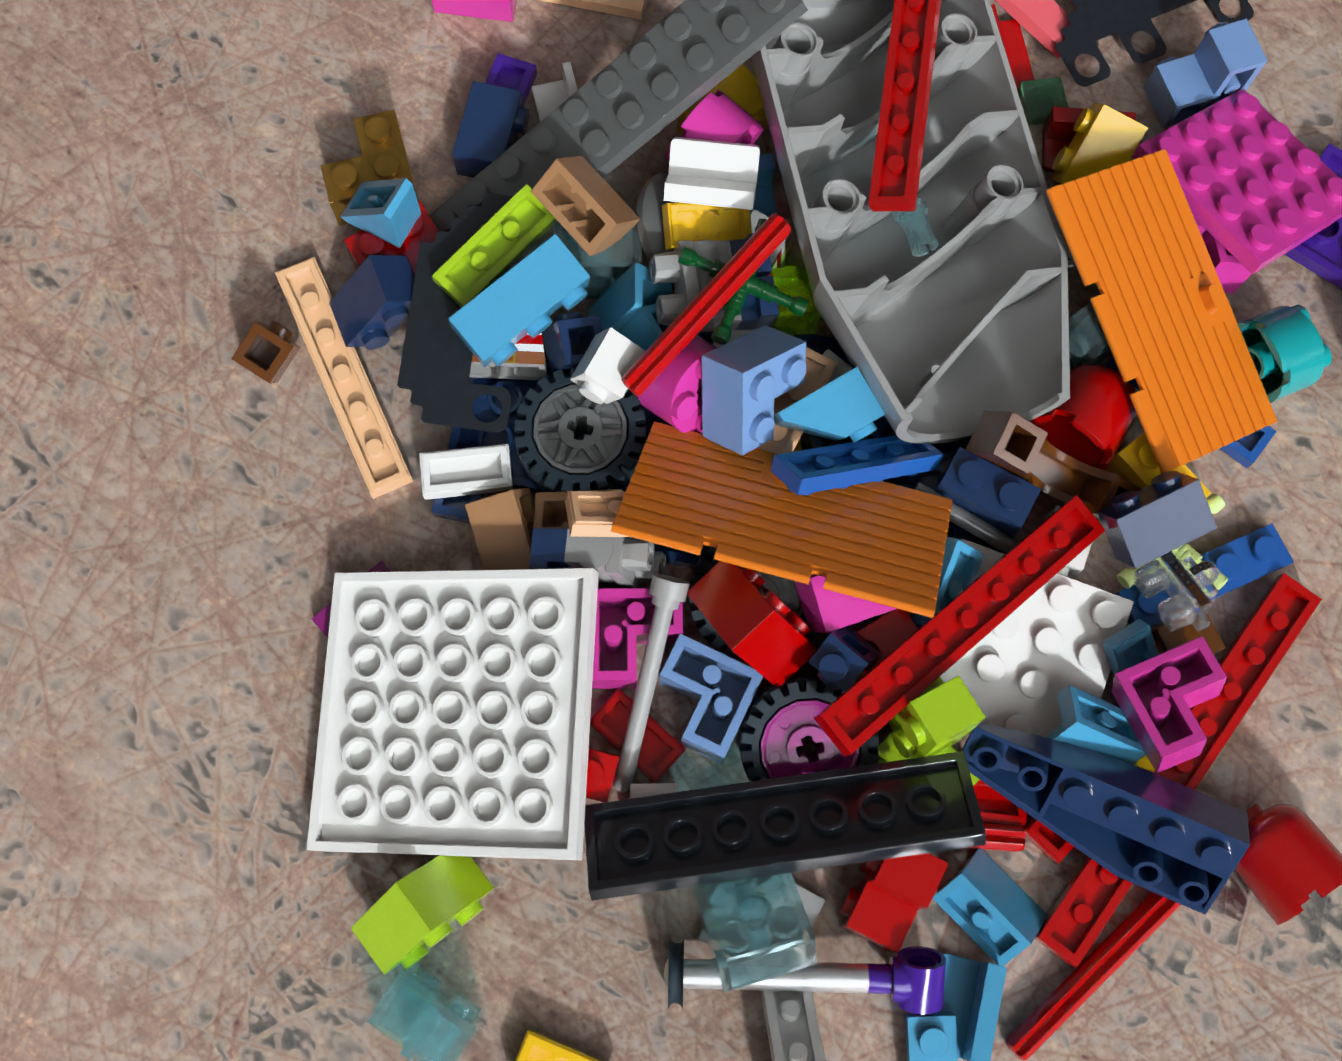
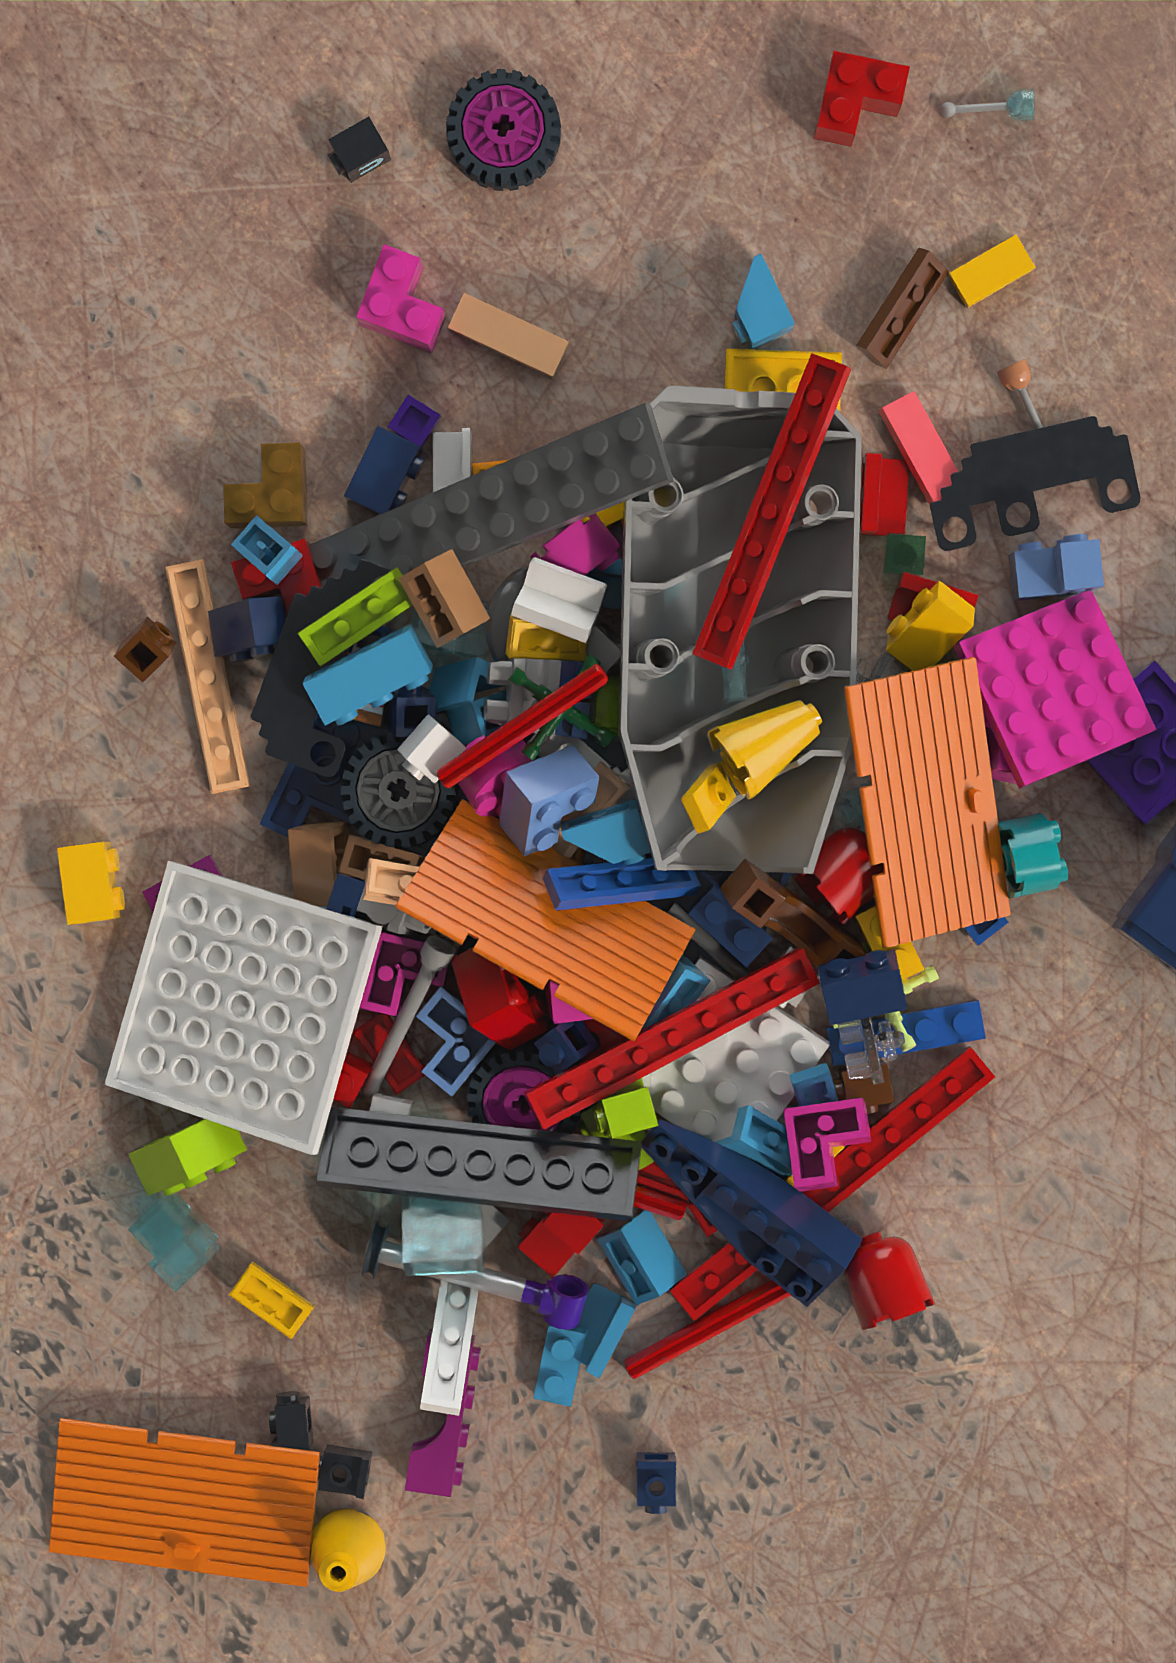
camera: 15 degrees right, 15 degrees up
white tile [419,444,513,500] -> none
none -> yellow brick [57,842,125,925]
none -> yellow plate [681,762,736,833]
none -> yellow cone [707,700,822,800]

